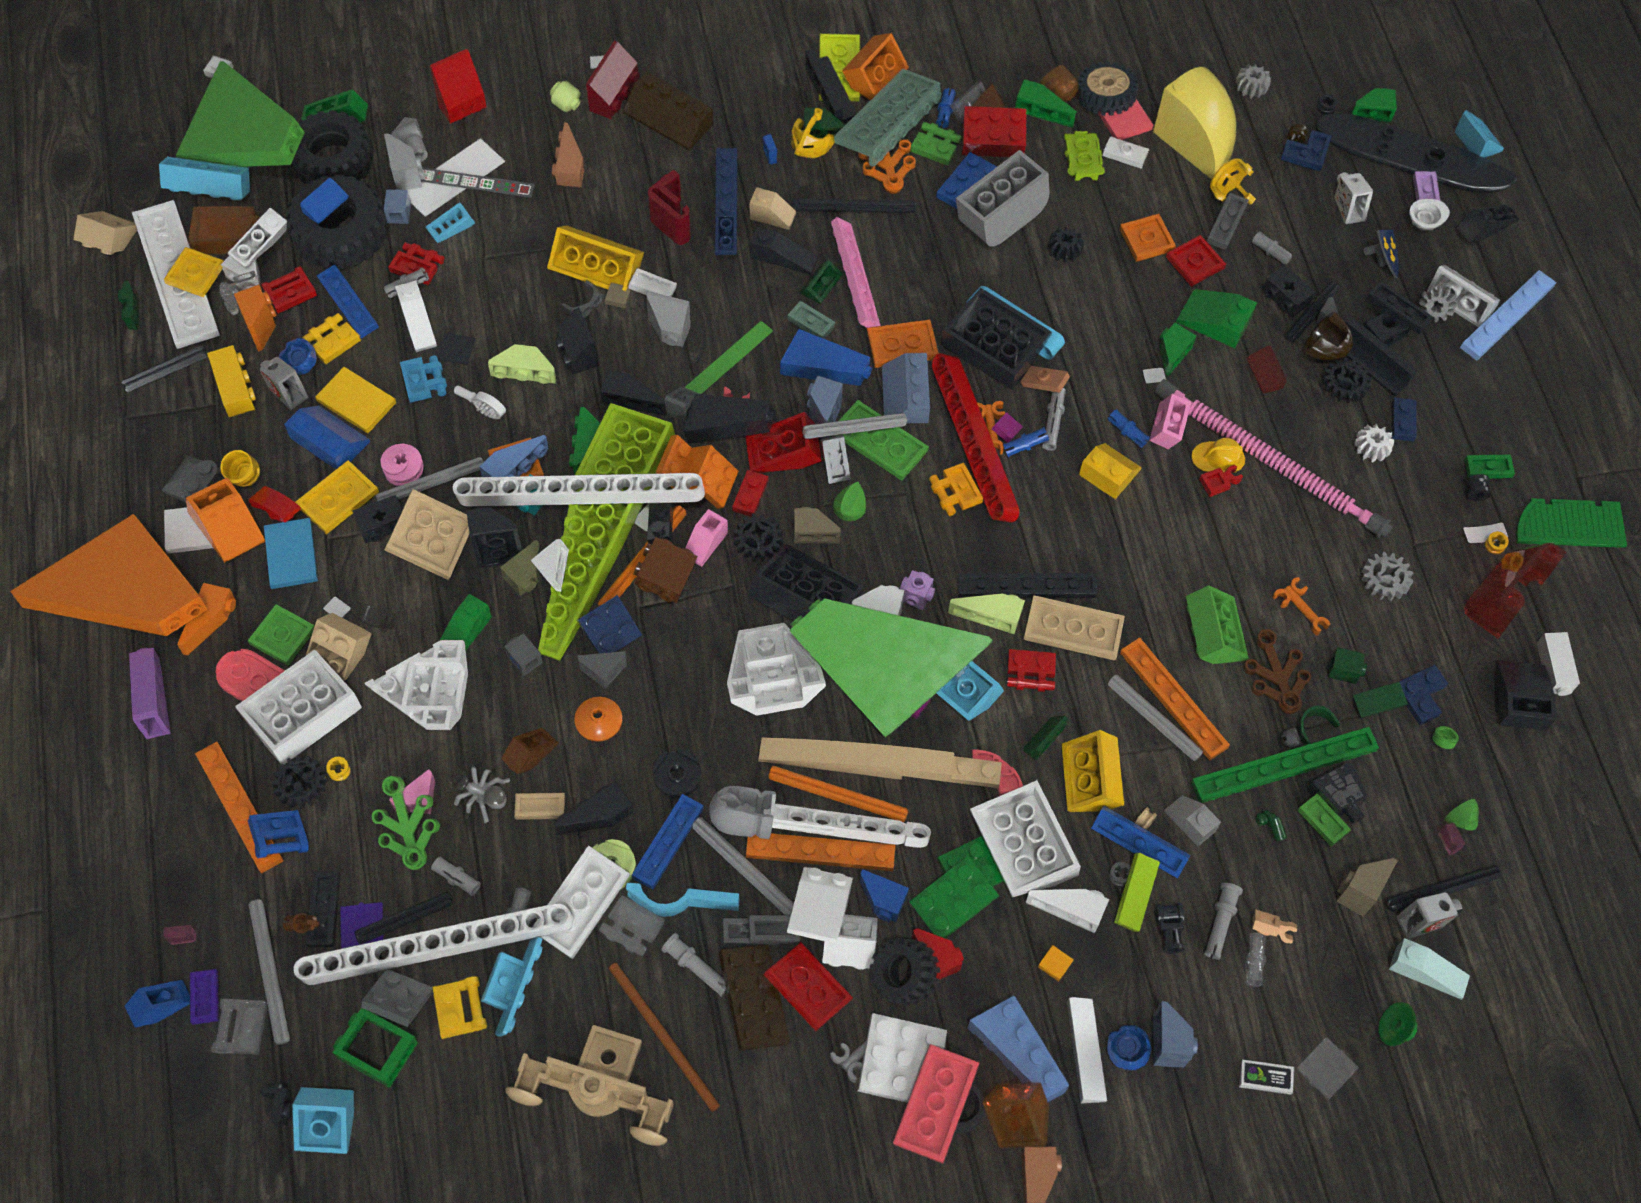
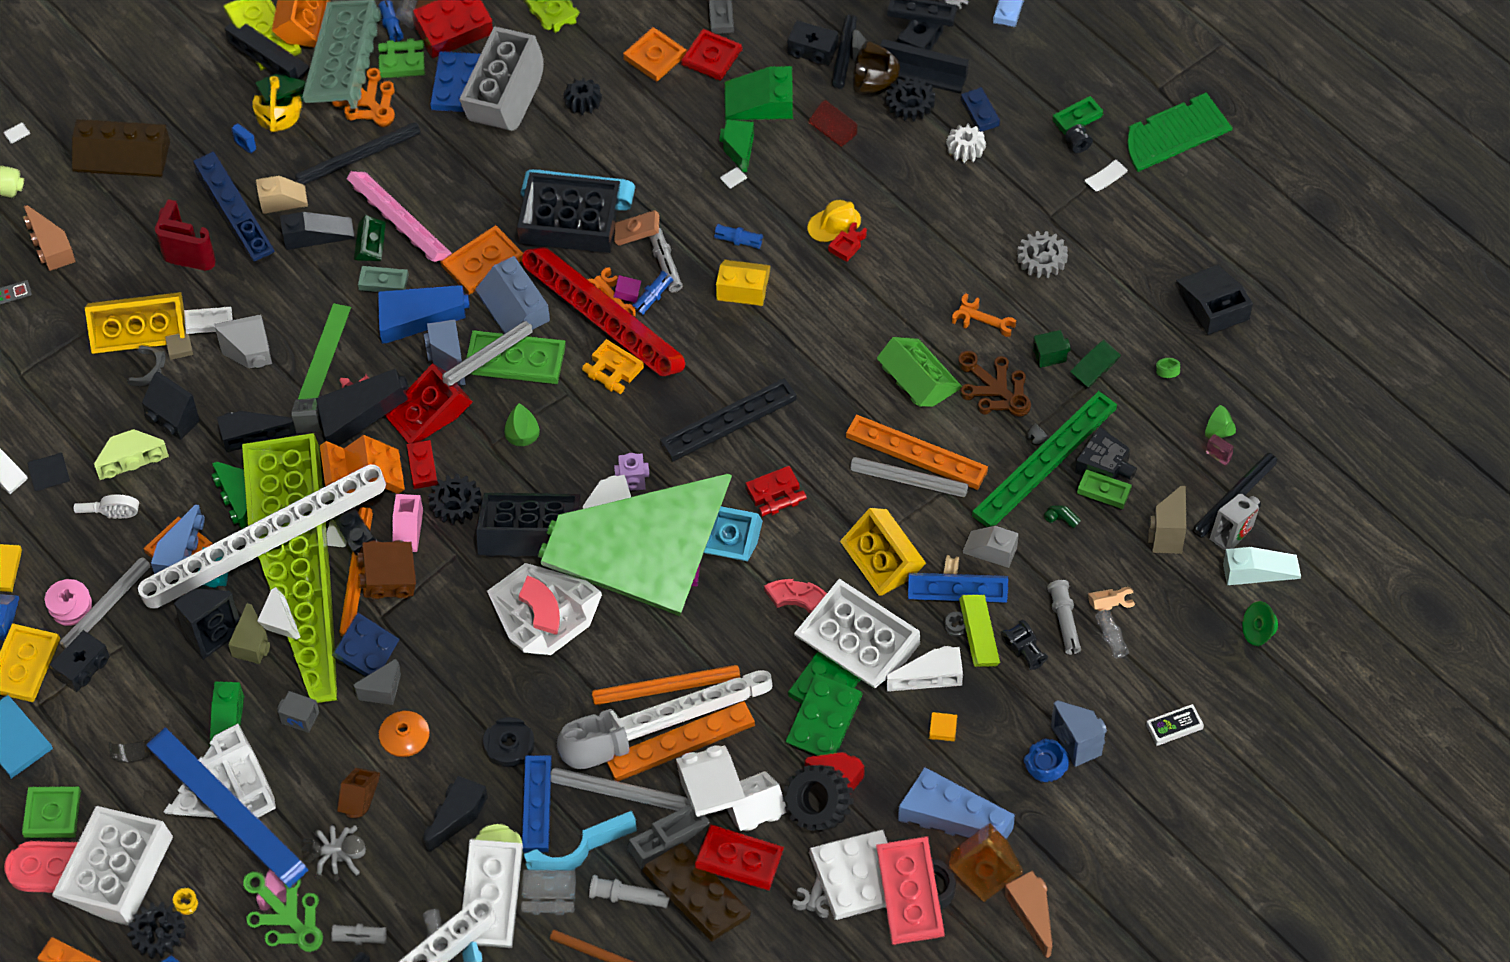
camera: 25 degrees left, 5 degrees down
tan slope [306,613,371,681] -> none
white sticker [323,597,351,617] -> none
tan plate [384,489,469,580] -> none
dark azure plate [400,356,447,403] -> none
tan tile [515,793,565,820] -> none
slope [586,41,640,119] -> none
tan slope [758,738,1002,788] -> none
dark tan slope [794,507,841,543] -> none
tile [820,435,851,484] -> none
blue slope [860,869,909,922] -> none
yellowish green slope [948,593,1025,634] -> none
dark green slope [1023,716,1068,760] -> none
tan plate [1024,596,1125,660] -> none
white slope [1067,997,1107,1104] -> none
bright pink brick [1149,394,1191,449] -> none
bright pink hose [1154,379,1393,539] -> none
light grey axle [1252,231,1292,264] -> none
clear piece [1296,1037,1358,1100] -> none
dark green helmet [1297,705,1340,745] -> none
dark blue plate [1399,665,1448,725] -> none
clear red windscreen [1464,543,1567,639] -> none
yellow bush [1485,531,1509,554] -> none
white brick [1537,632,1580,696] -> none
none -> blue beam [146,728,308,889]
none -> coral tile [519,575,560,635]

